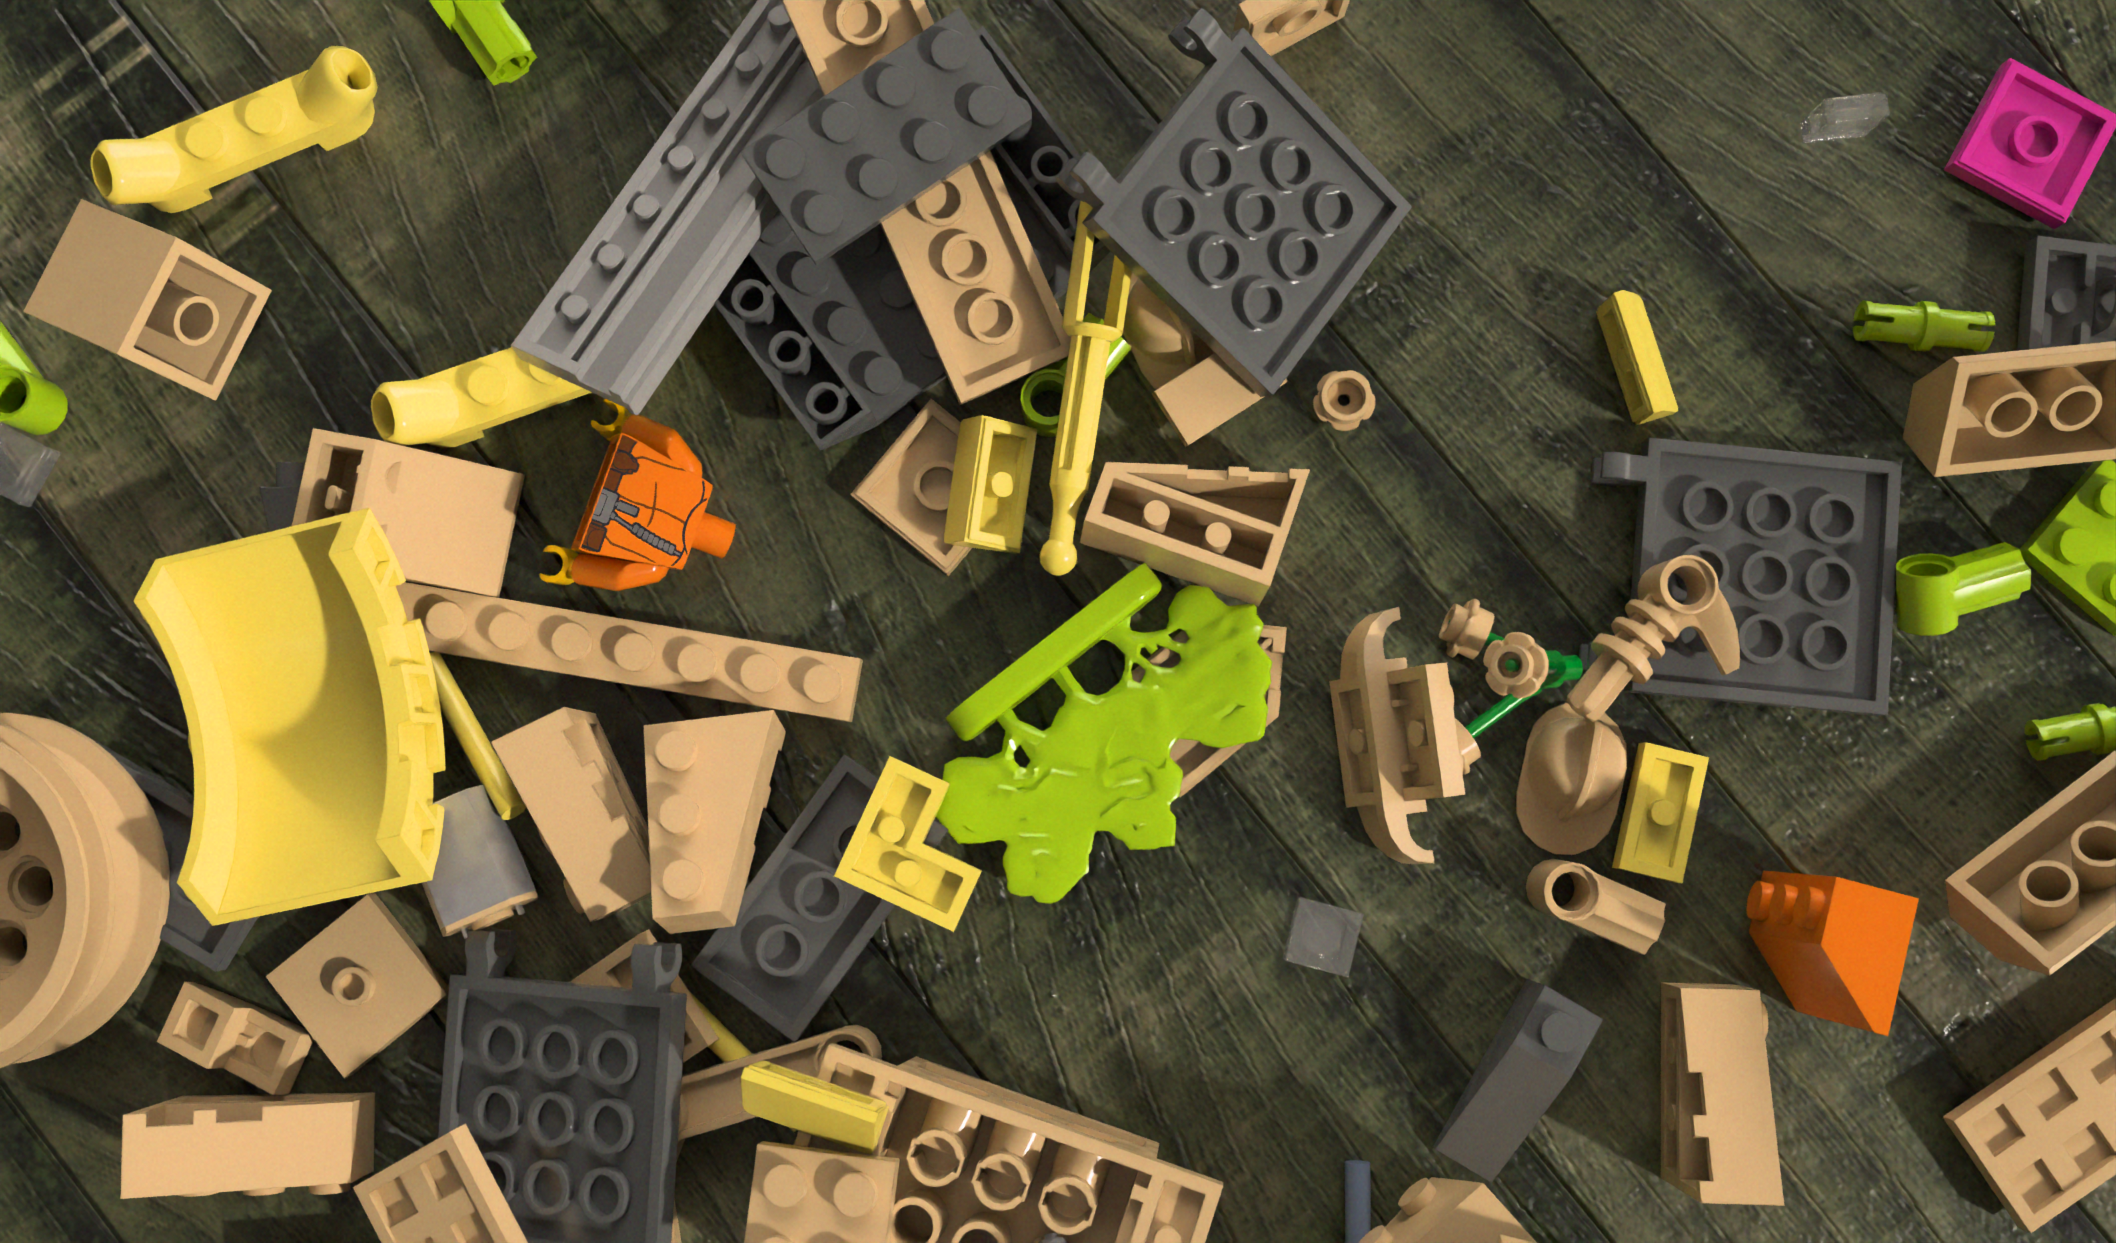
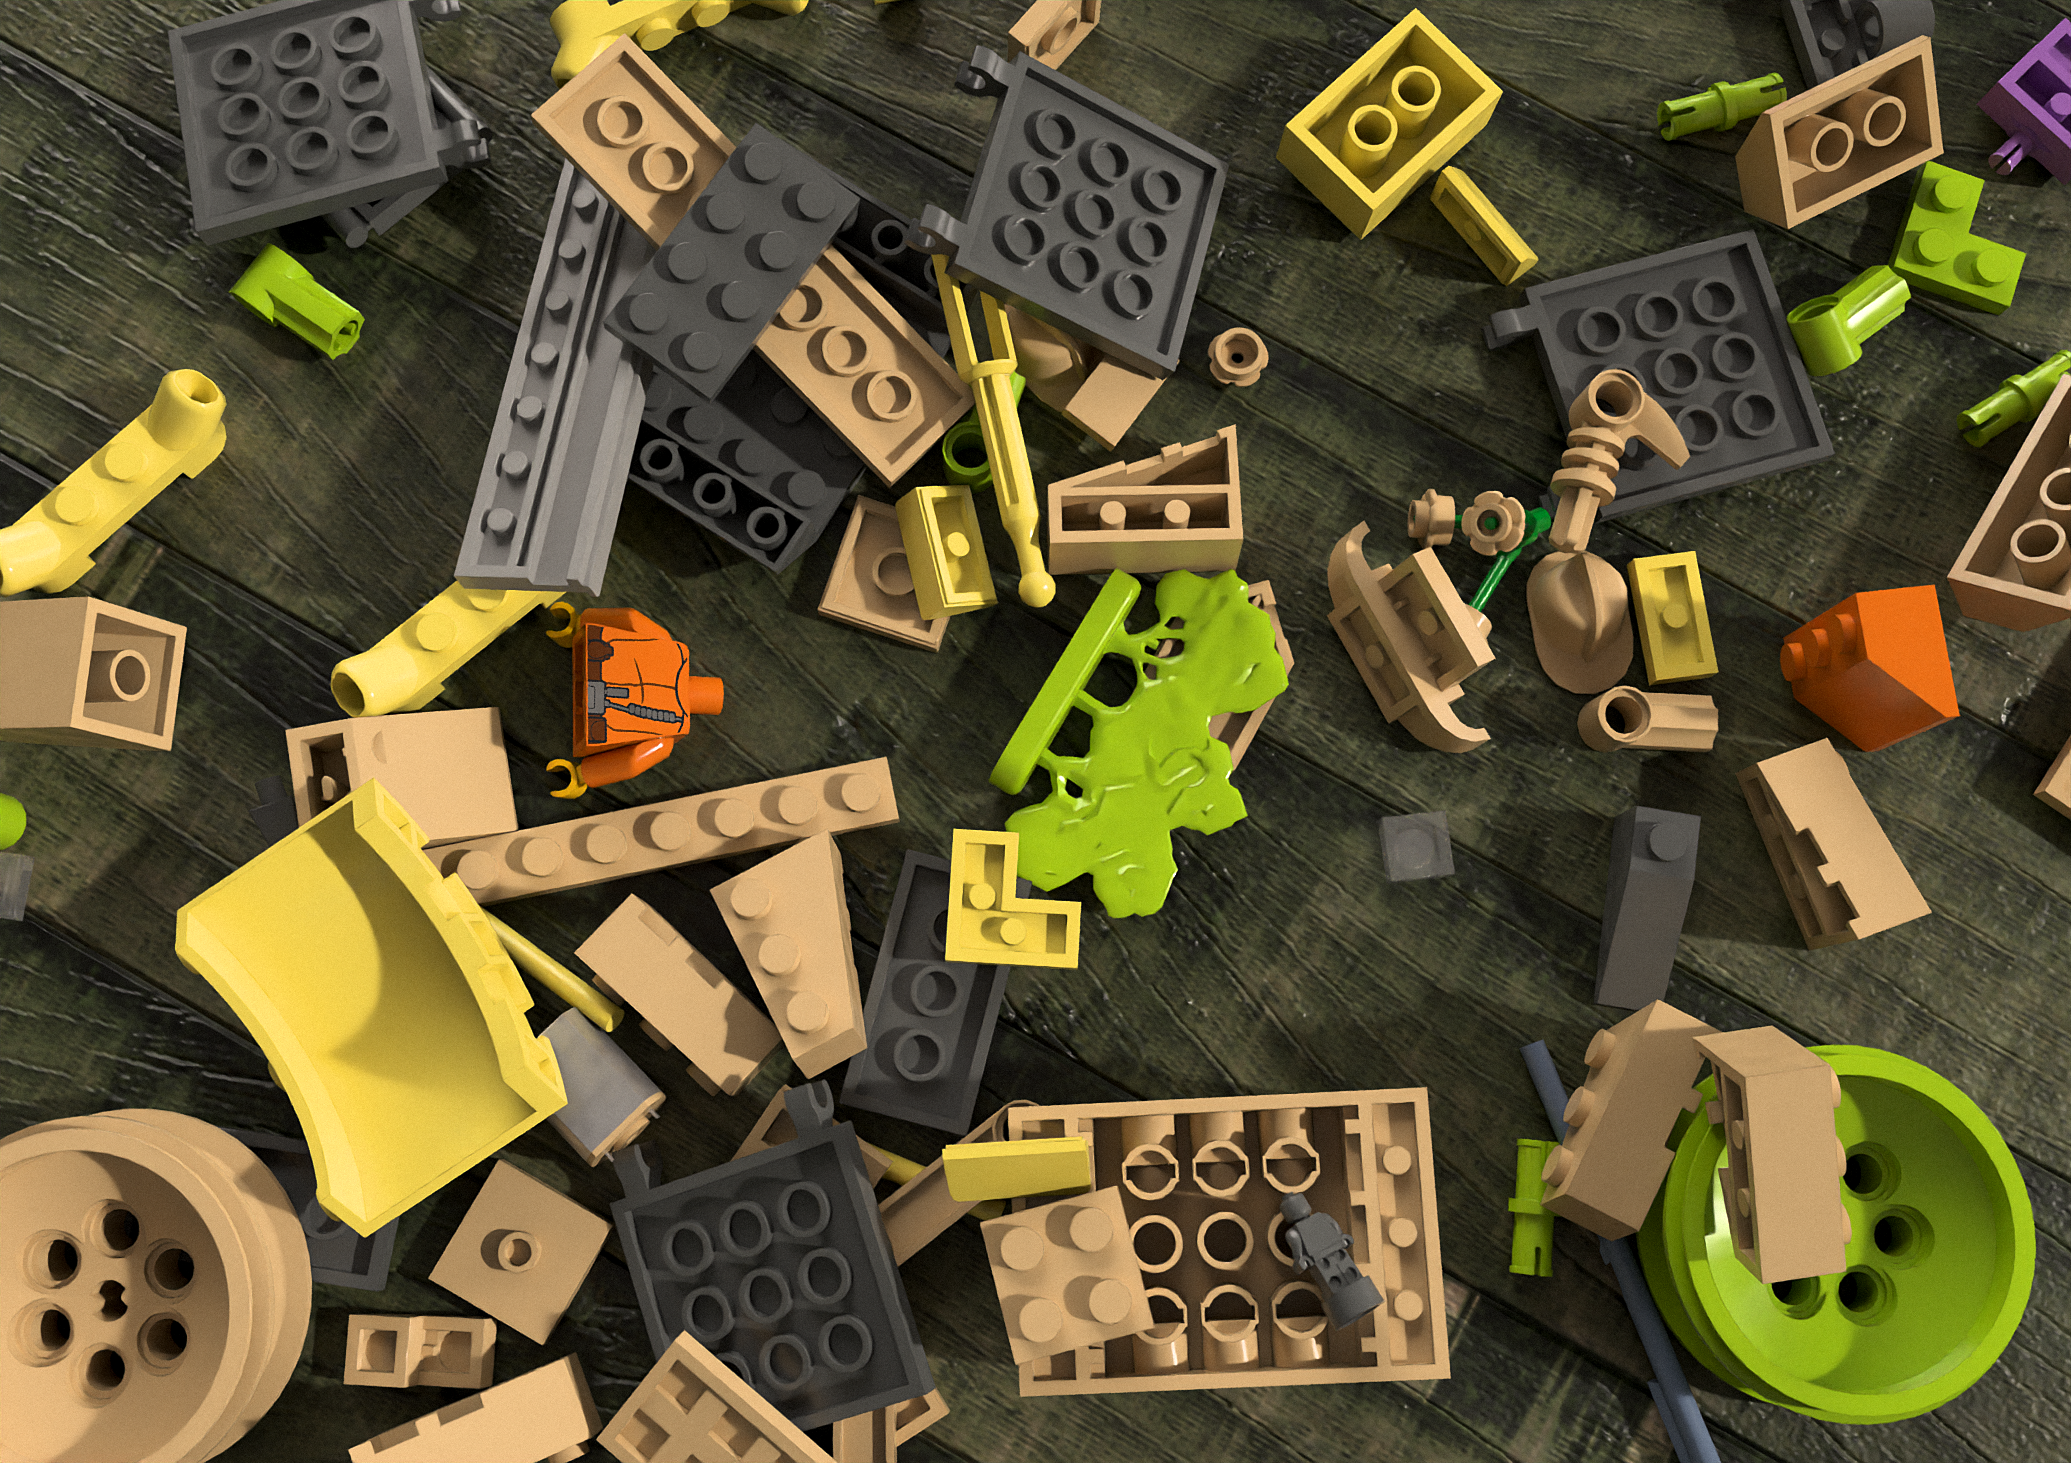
camera: 30 degrees left, 5 degrees down
none -> light yellow brick [1276,8,1503,240]

